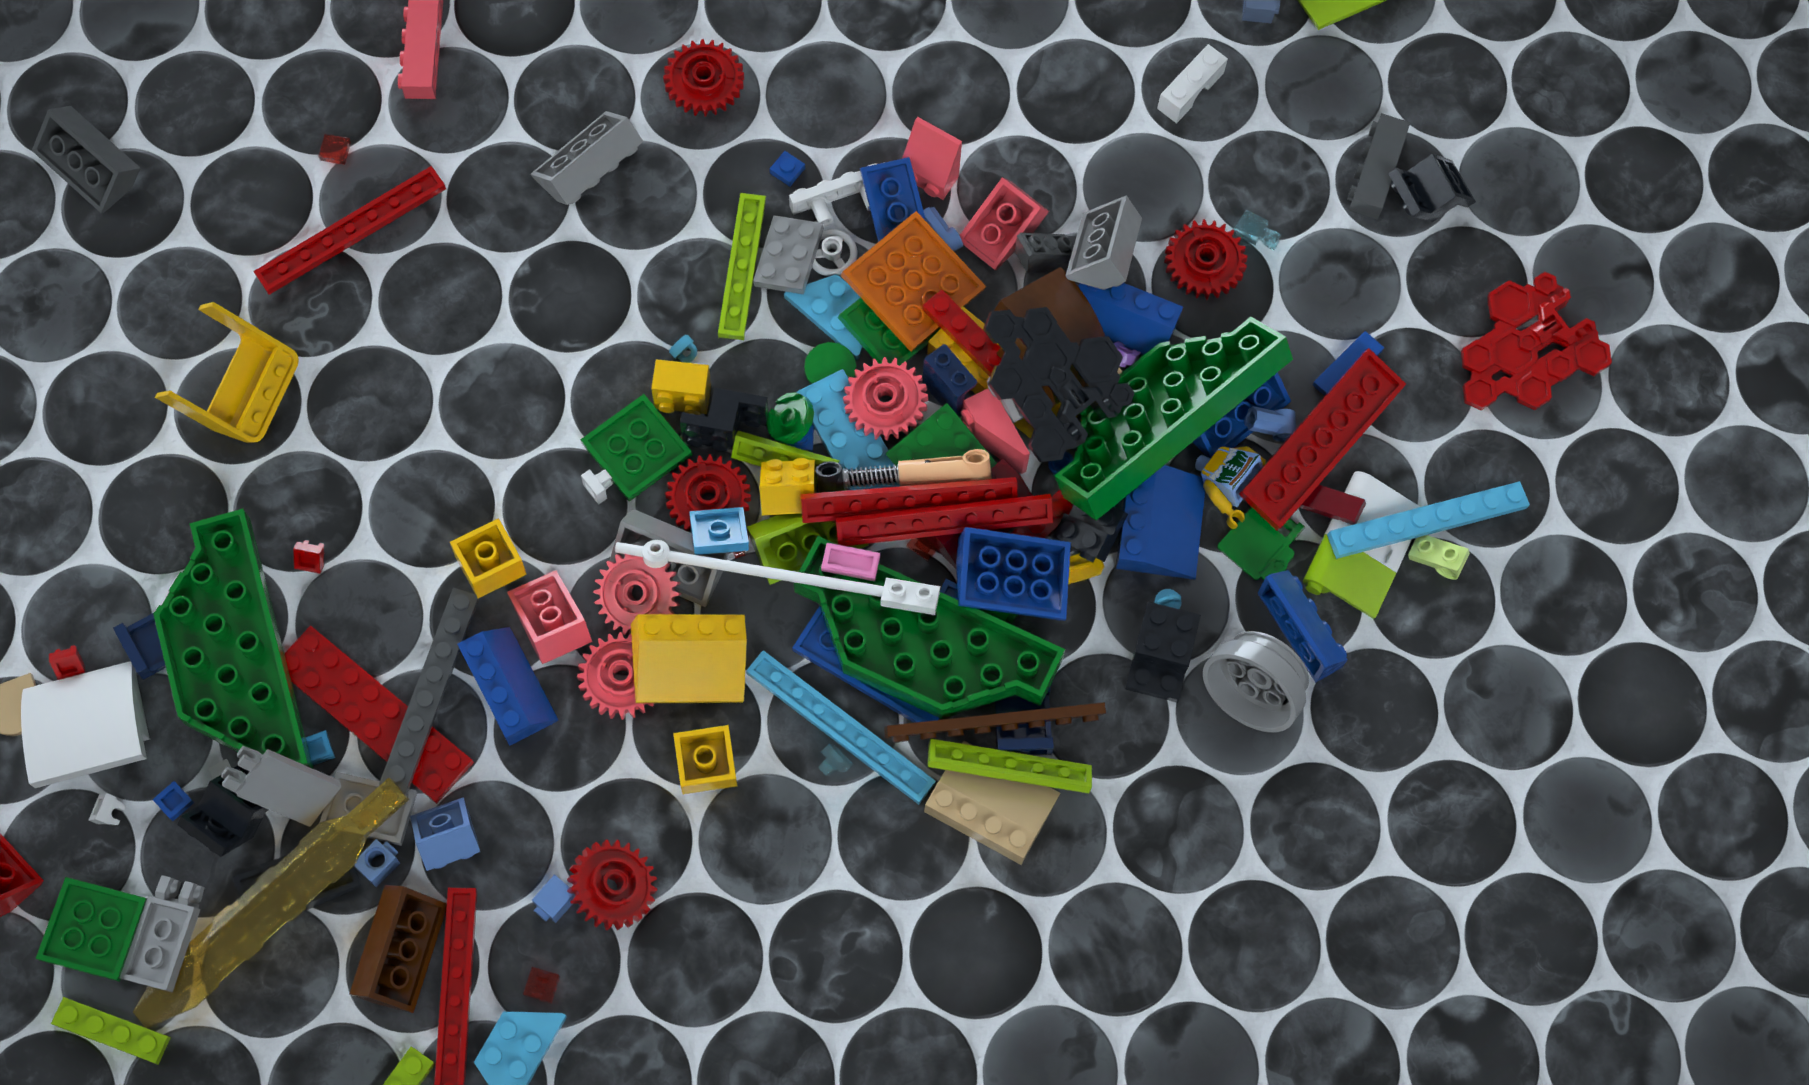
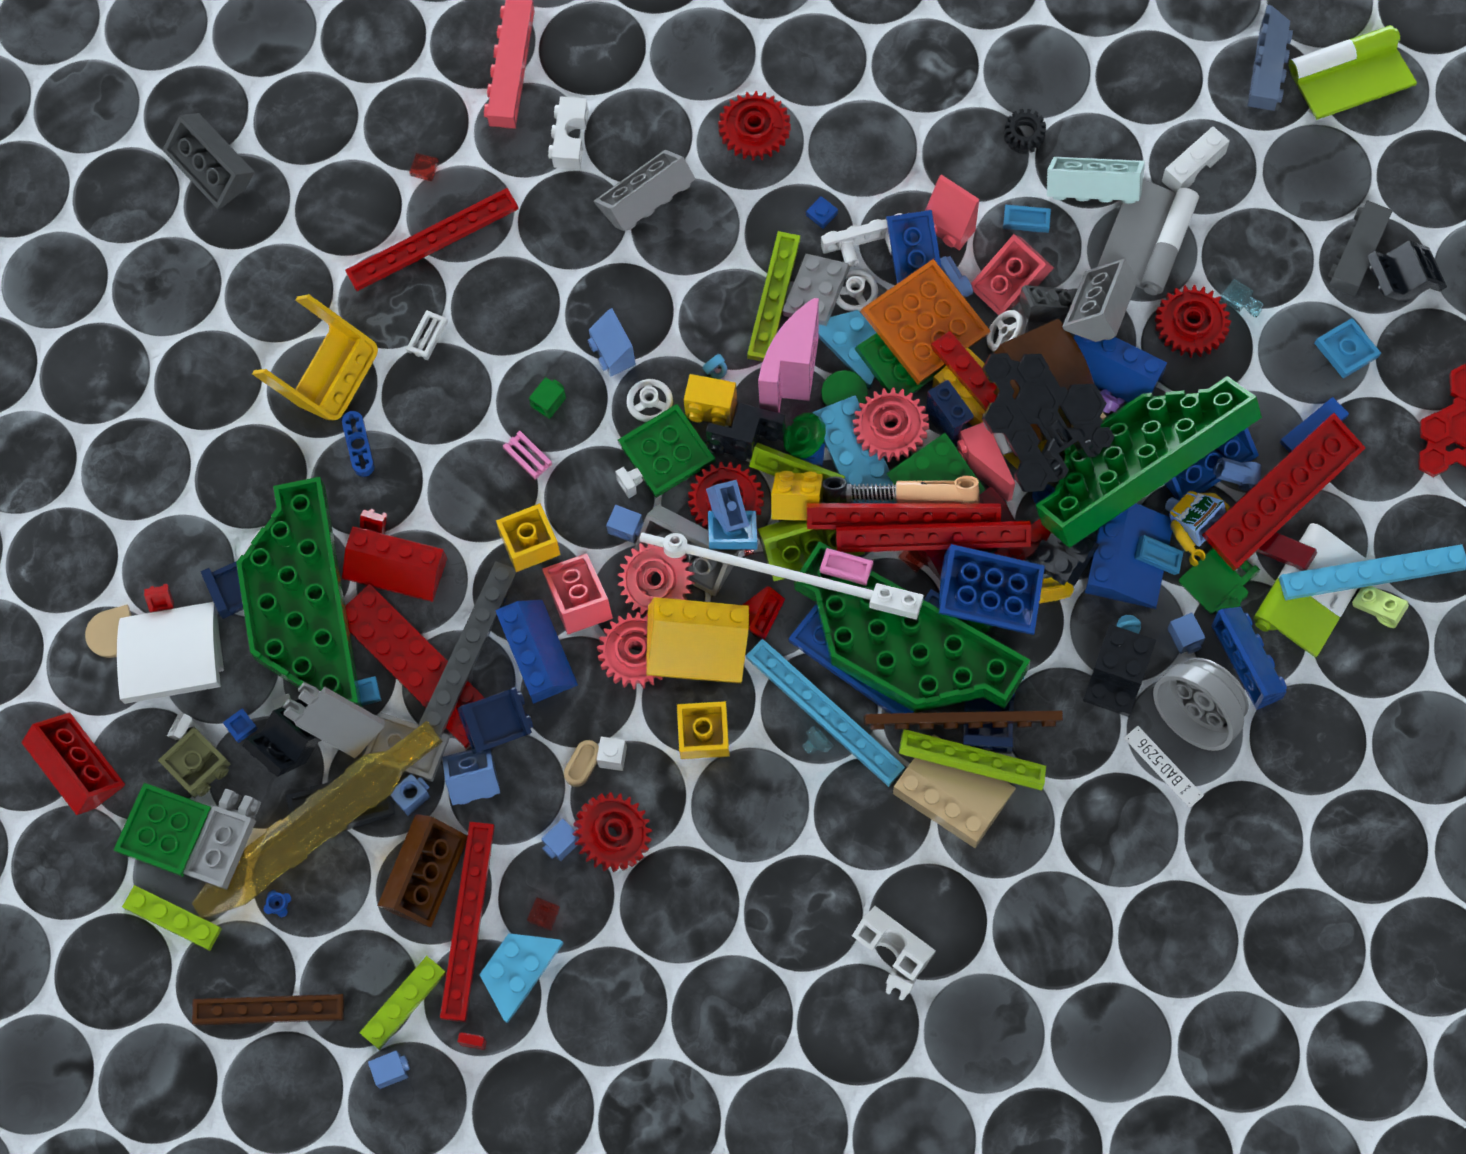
camera: 15 degrees right, 0 degrees up
none -> olive plate [158,727,231,798]
none -> blue plate [263,890,291,917]
none -> blue beam [342,411,375,477]
none -> red slope [342,526,447,602]
none -> white tile [406,310,448,360]
none -> dark blue panel [457,687,533,754]
none -> bright pink tile [503,431,552,480]
none -> green brick [529,377,566,419]
none -> white arch [548,96,589,170]
none -> tan tile [564,740,599,787]
none -> medium blue slope [588,308,636,377]
none -> white brick [597,736,627,771]
none -> medium blue brick [606,505,643,543]
none -> white piece [627,379,673,422]
none -> medium blue slope [706,480,749,532]
none -> red slope [743,586,785,640]
none -> bright pink slope [758,298,819,413]
none -> white arch [852,906,936,981]
none -> white tile [886,968,917,1000]
none -> white piece [986,310,1024,352]
none -> dark azure tile [1003,205,1051,233]
none -> black tyre [1004,109,1046,154]
none -> light aqua slope [1047,157,1145,204]
none -> light grey door [1097,179,1199,295]
none -> white sticker [1124,726,1204,808]
none -> dark azure tile [1135,535,1184,575]
none -> medium blue brick [1168,612,1205,654]
none -> dark azure plate [1314,318,1381,379]

